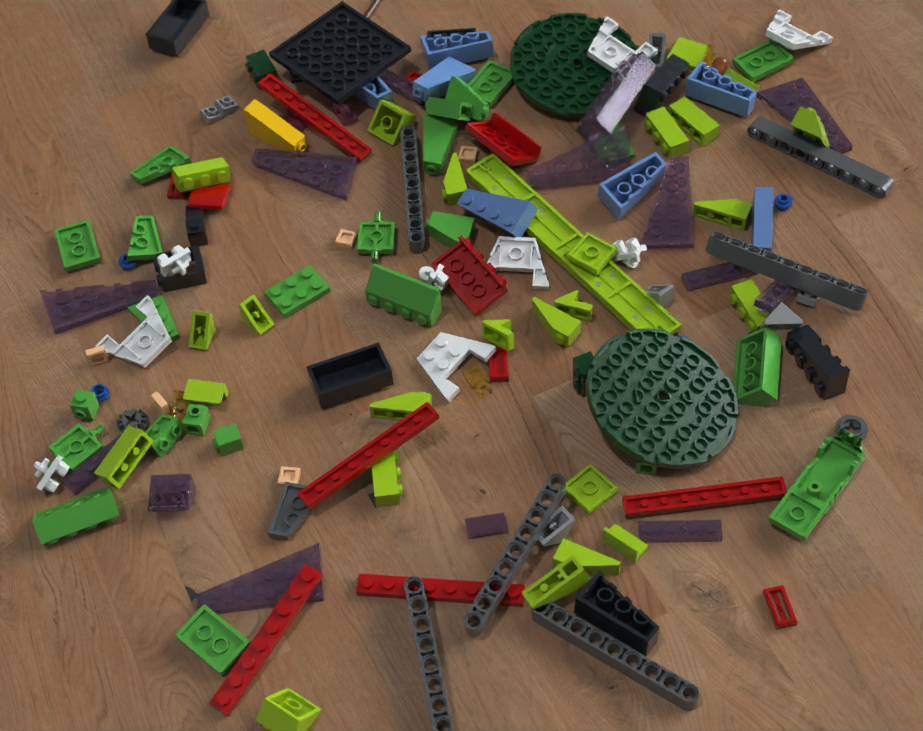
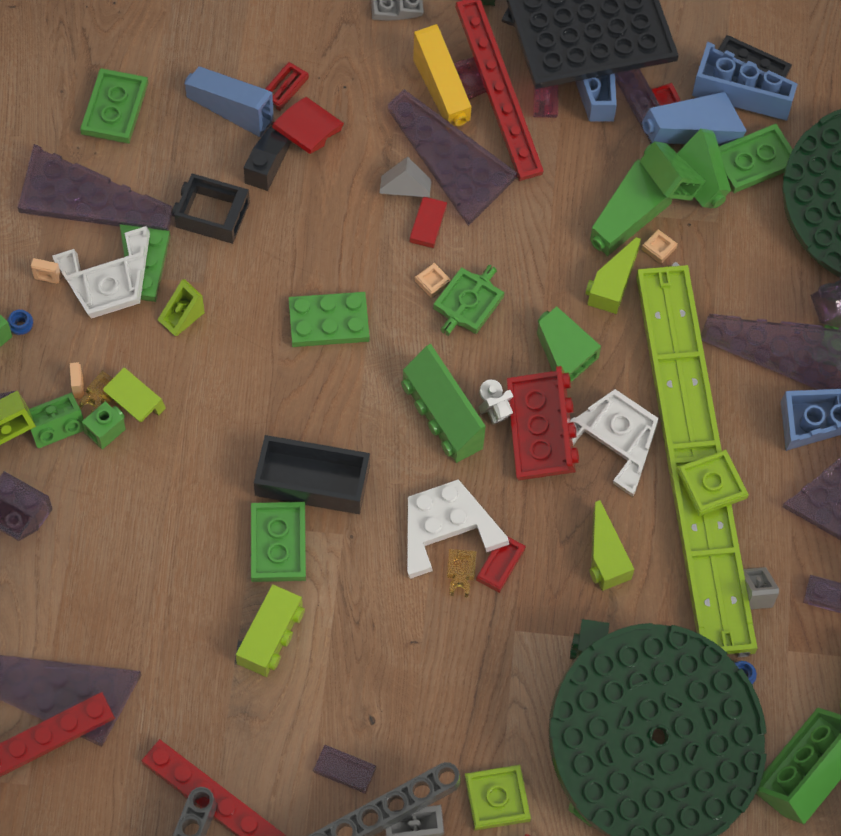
camera: 25 degrees right, 10 degrees up
dark grey gear [116,408,148,433] -> none
blue plate [118,254,137,271] -> none
bright green wing [127,215,163,261] -> none
bright green wing [130,145,192,184] -> none
white hips [157,245,192,277] -> none
lime brick [172,157,230,192] -> none
bright green brick [212,423,244,456] -> none
lime slope [238,294,275,335] -> none
dark grey wing [268,482,312,540] -> none
light nougat tile [277,466,301,487] -> none
red plate [297,402,440,510] -> none
lime slope [367,100,417,146] -> none
lime slope [369,392,432,421] -> none
dark grey beam [400,125,425,254] -> none
medium blue wedge [457,189,538,237] -> none
red bracket [465,113,542,166] -> none
lime slope [481,319,514,351] -> none
lime slope [554,290,593,322] -> none
white hips [611,238,647,268] -> none
none -> medium blue slope [185,66,274,138]
none -> bright green plate [251,502,306,582]
none -> light grey slope [380,157,431,197]
none -> red tile [409,197,447,248]

